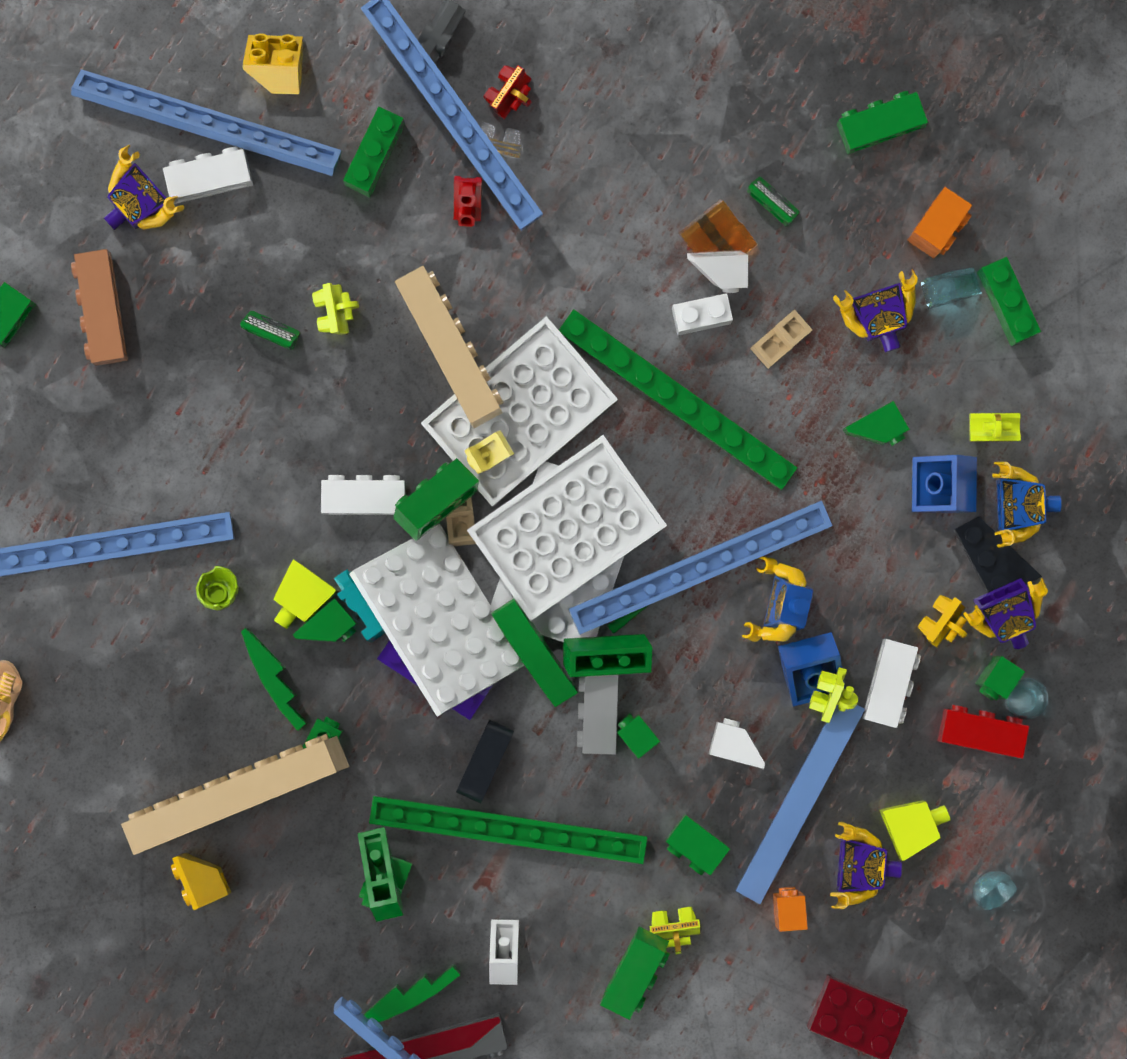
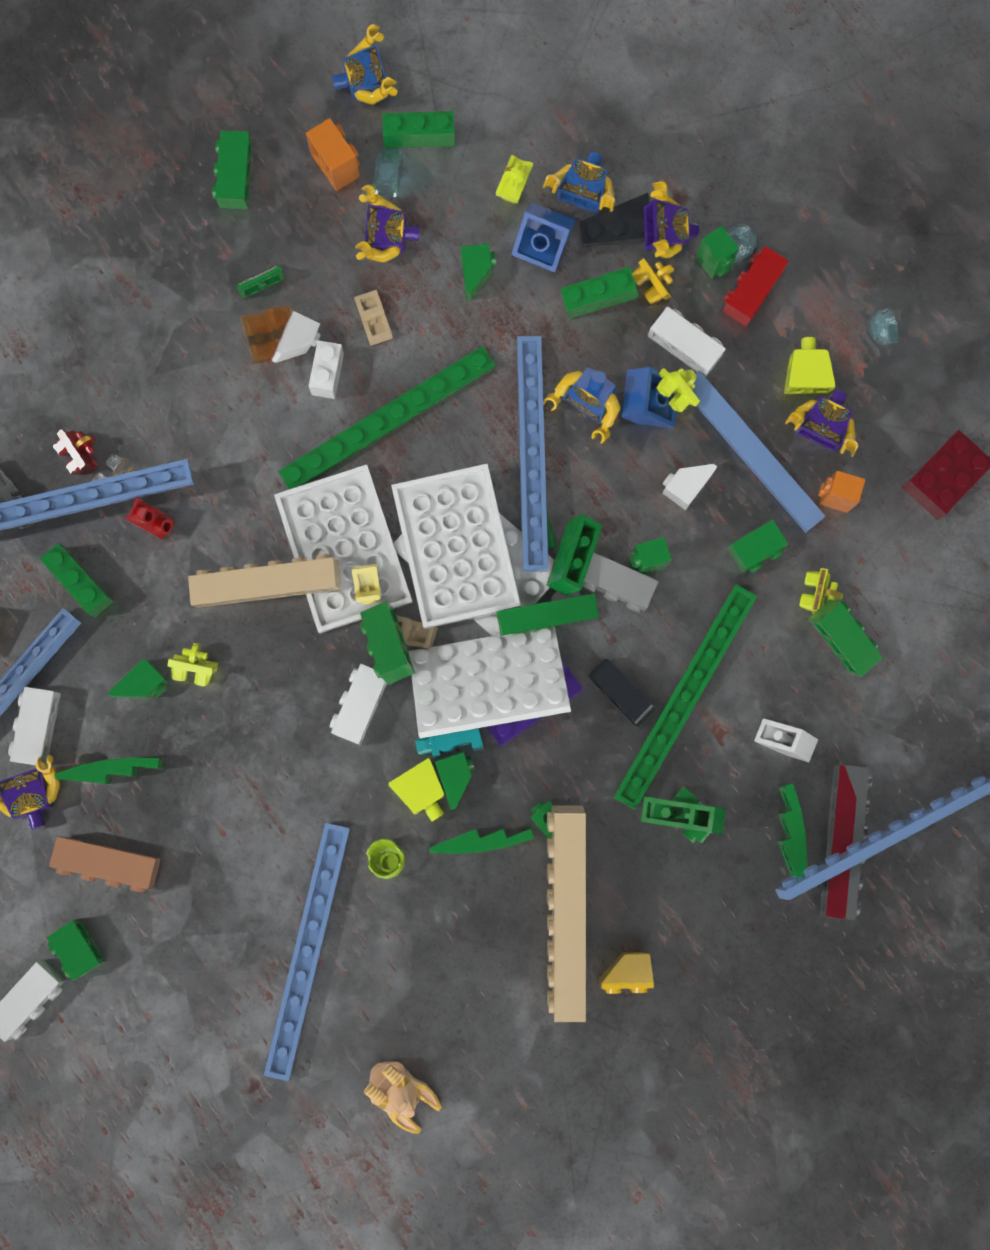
camera: 70 degrees left, 5 degrees down
slope [240,311,300,350] -> none
none -> green slope [55,757,164,784]
none -> green slope [107,658,169,699]
none -> torso [332,24,397,105]
none -> green brick [560,266,639,319]

